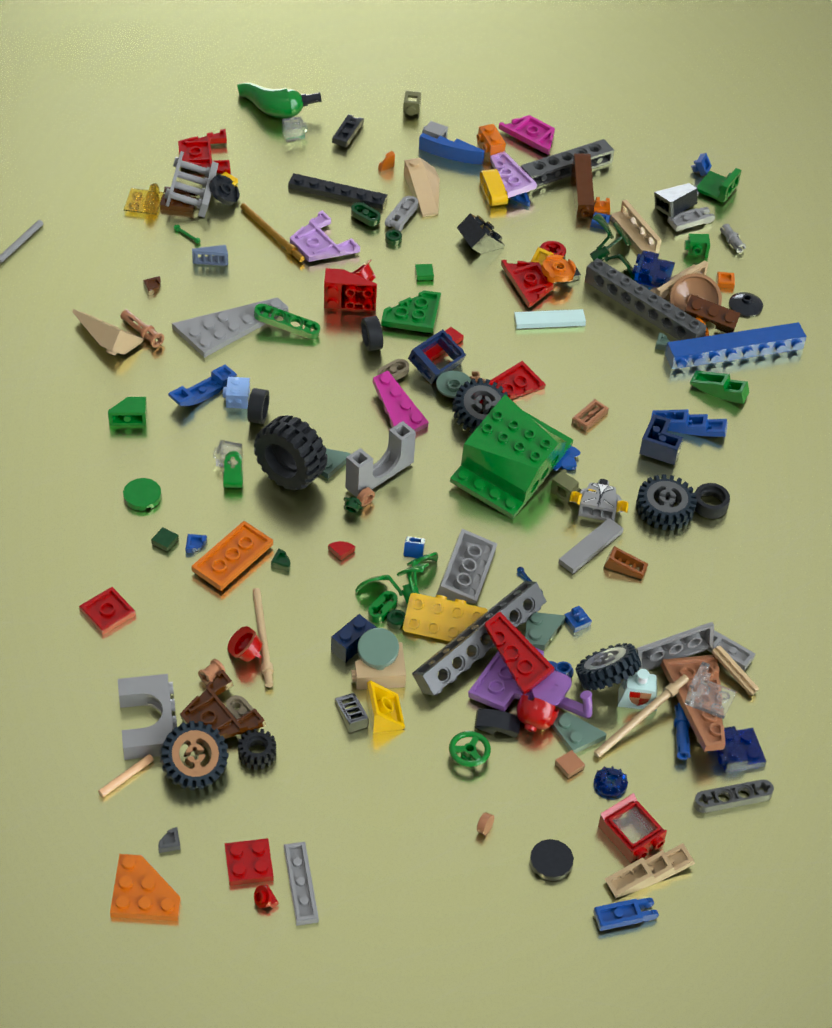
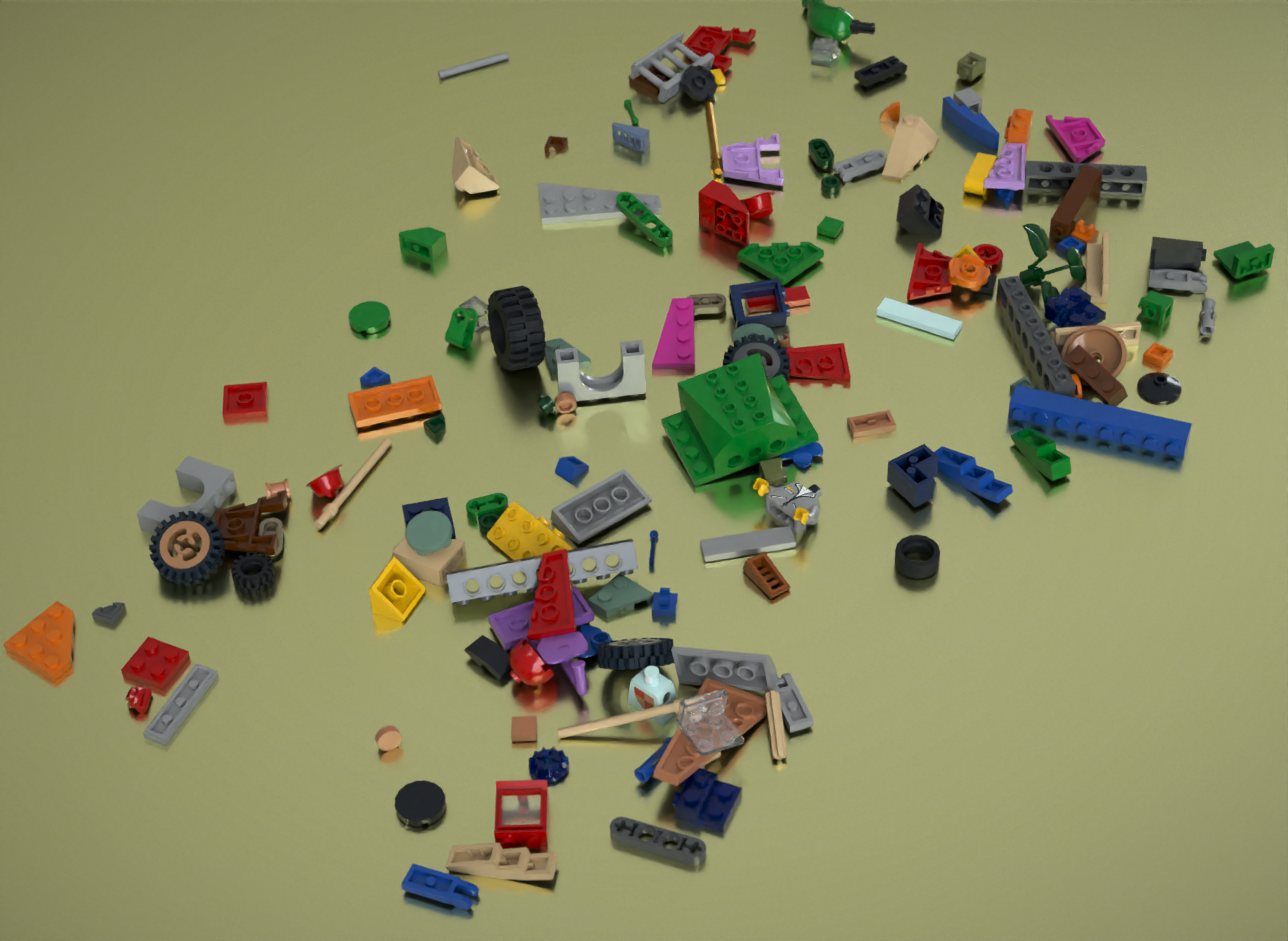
camera: 40 degrees right, 5 degrees down
light nougat bar [98,754,154,798] -> none
nougat pin [120,309,164,348] -> none
clear yellow hinge [124,183,164,215] -> none
dark green tile [151,527,179,552] -> none
blue slope [168,364,237,406] -> none
light blue head [223,377,250,409] -> none
black tyre [247,388,270,424] -> none
black plate [288,173,388,210] -> none
red tile [328,541,355,560] -> none
slope [335,693,369,733] -> none
green plant [355,552,438,605] -> none
black tyre [361,316,384,351] -> none
green piece [449,731,491,767] -> none
sand green wing [551,712,607,754] -> none
black wheel [636,474,697,530] -> none
blue tile [691,153,712,176] -> none

